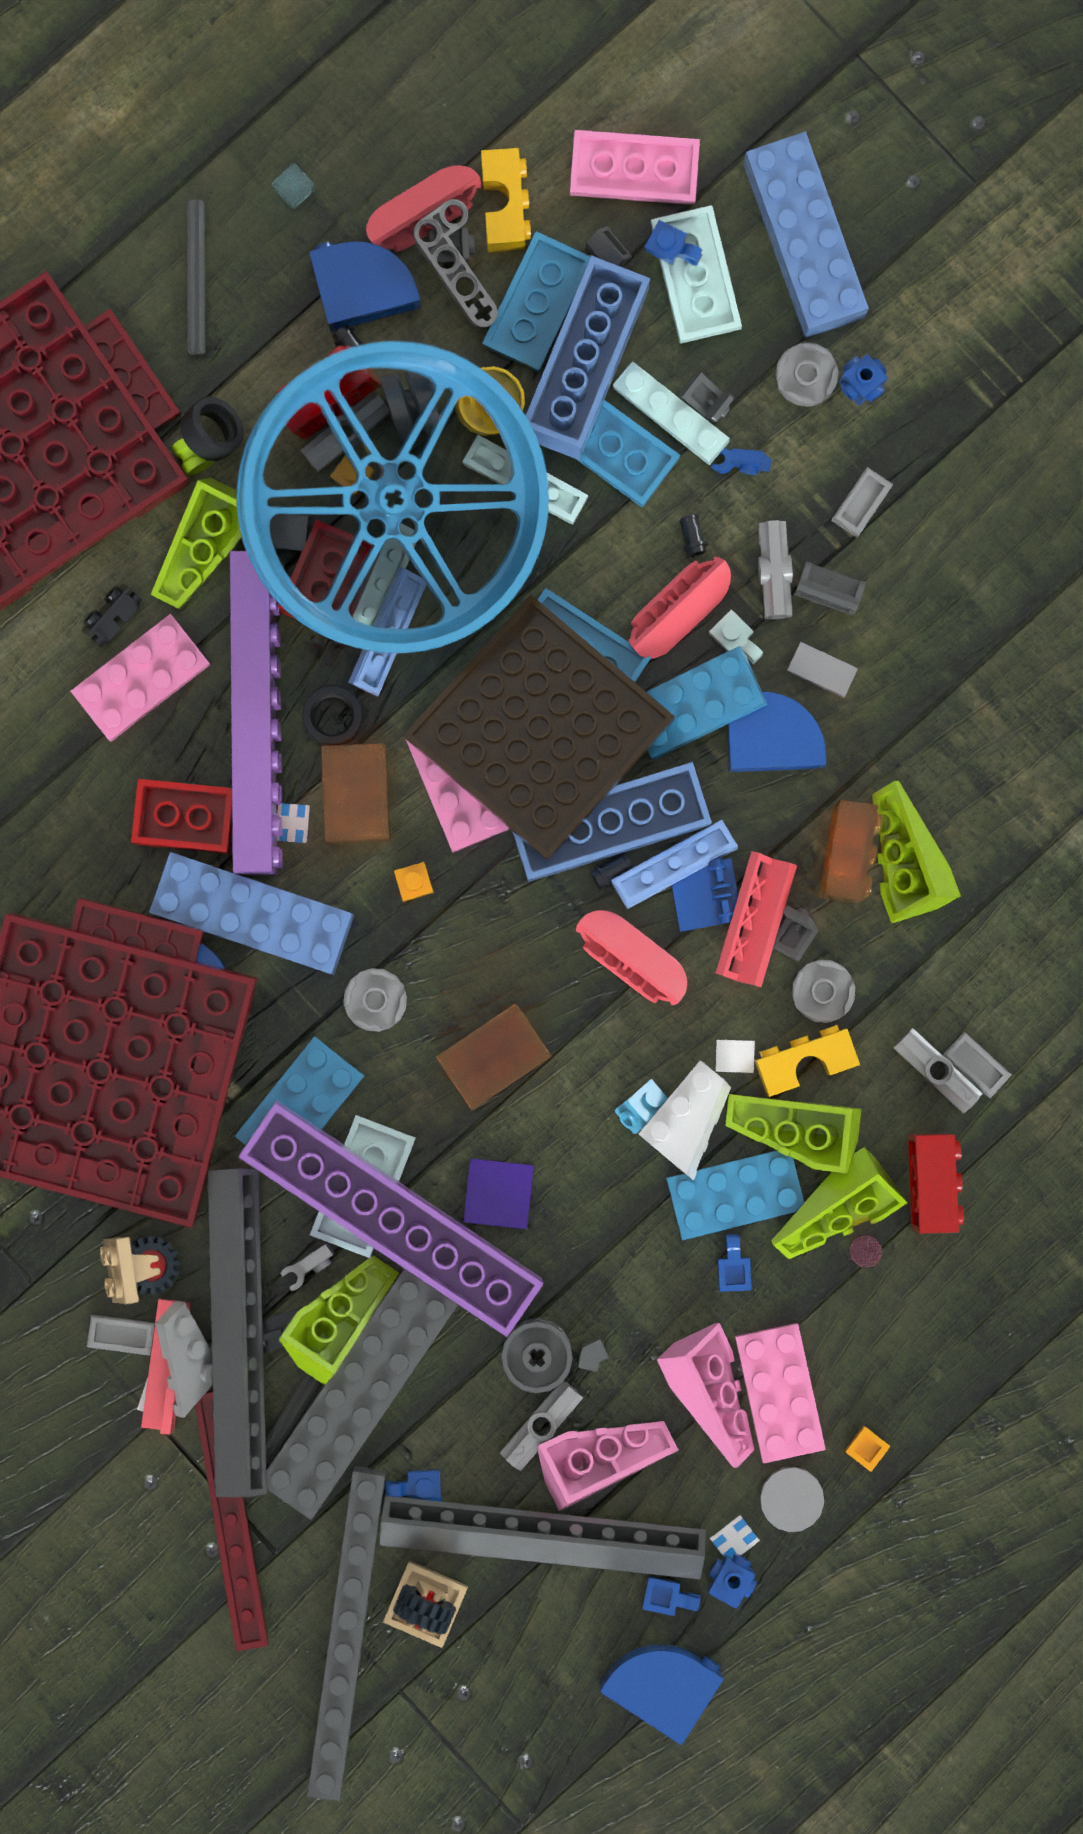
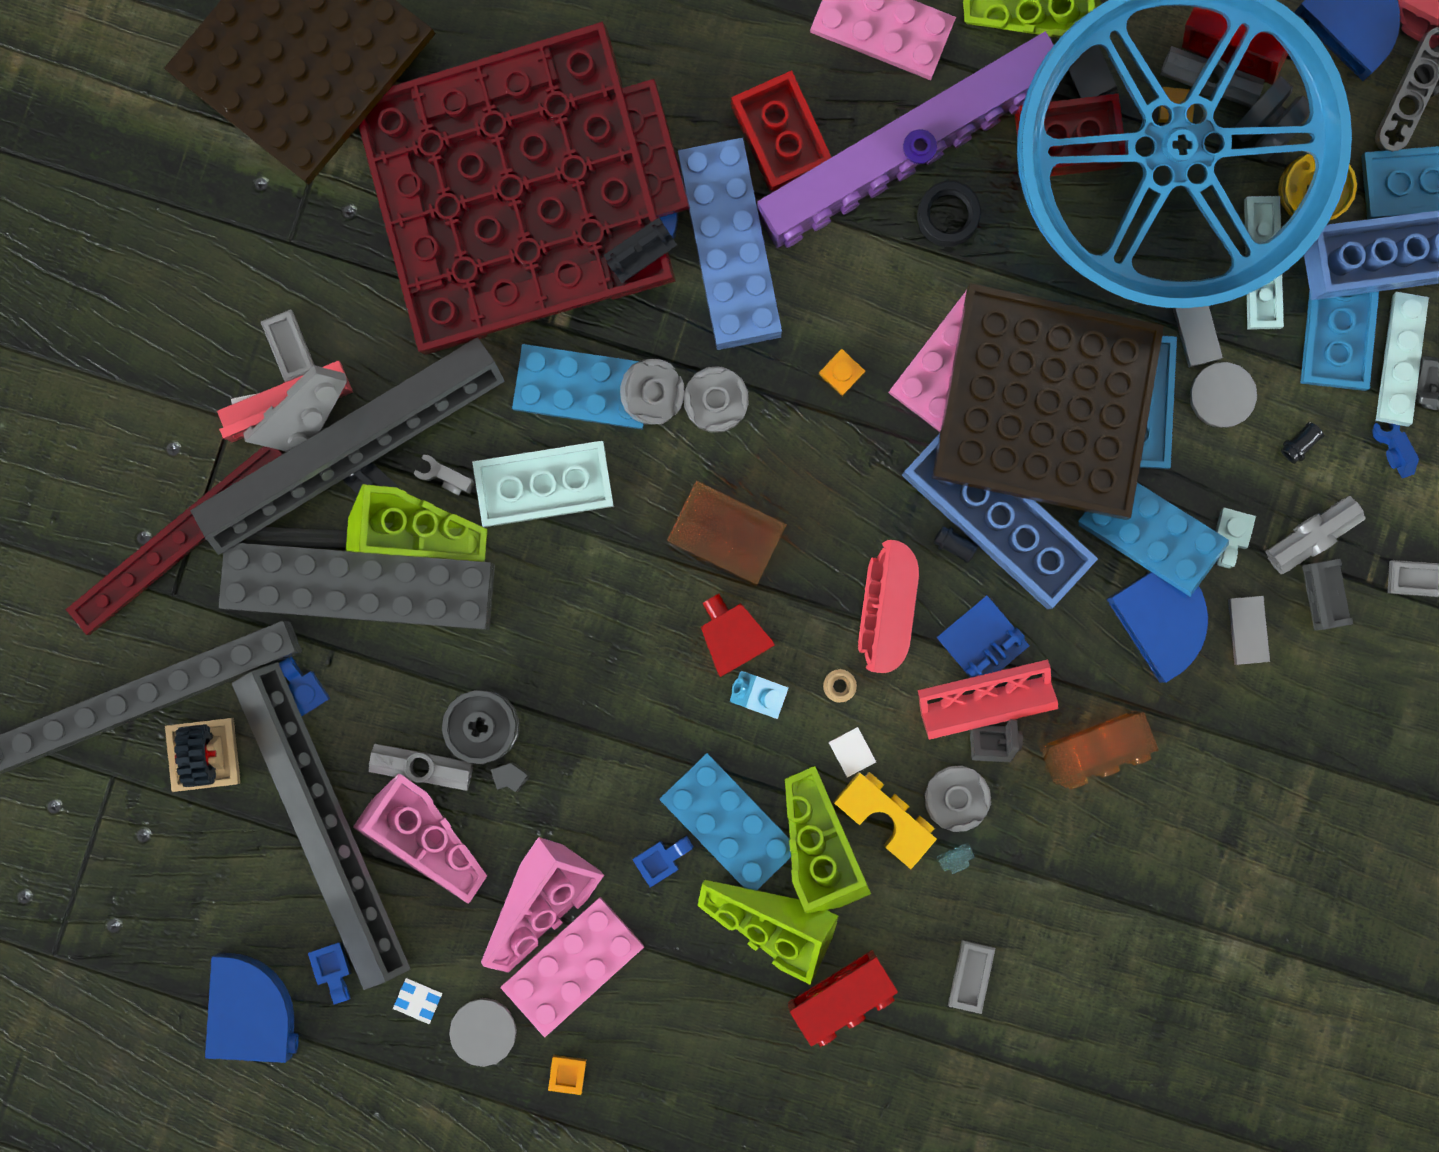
camera: 70 degrees right, 0 degrees up
plate [100,1236,180,1304] -> none
medium lavender brick [238,1100,544,1337] -> none
white sticker [277,803,310,843] -> none
clear orange brick [321,743,391,845] -> none
light blue tile [348,567,426,696] -> none
light aqua plate [349,523,417,626] -> none
dark purple tile [463,1158,534,1229] -> none
light blue tile [612,820,738,909] -> none
coral brick [628,557,731,658] -> none
white wedge [639,1060,731,1181] -> none
blue brick [707,1553,757,1609] -> none
clear pink plate [850,1235,882,1268] -> none
lime wedge [872,781,961,923] -> none
light grey piece [893,1028,983,1114] -> none
none -> black hinge [603,217,677,283]
none -> light grey tile [620,359,684,424]
none -> red torso [701,594,775,677]
none -> tan plate [823,669,857,703]
none -> dark purple plate [903,129,937,164]
none -> clear light blue plate [936,843,975,874]
none -> light grey tile [1173,306,1223,368]
none -> light grey tile [1190,362,1257,428]

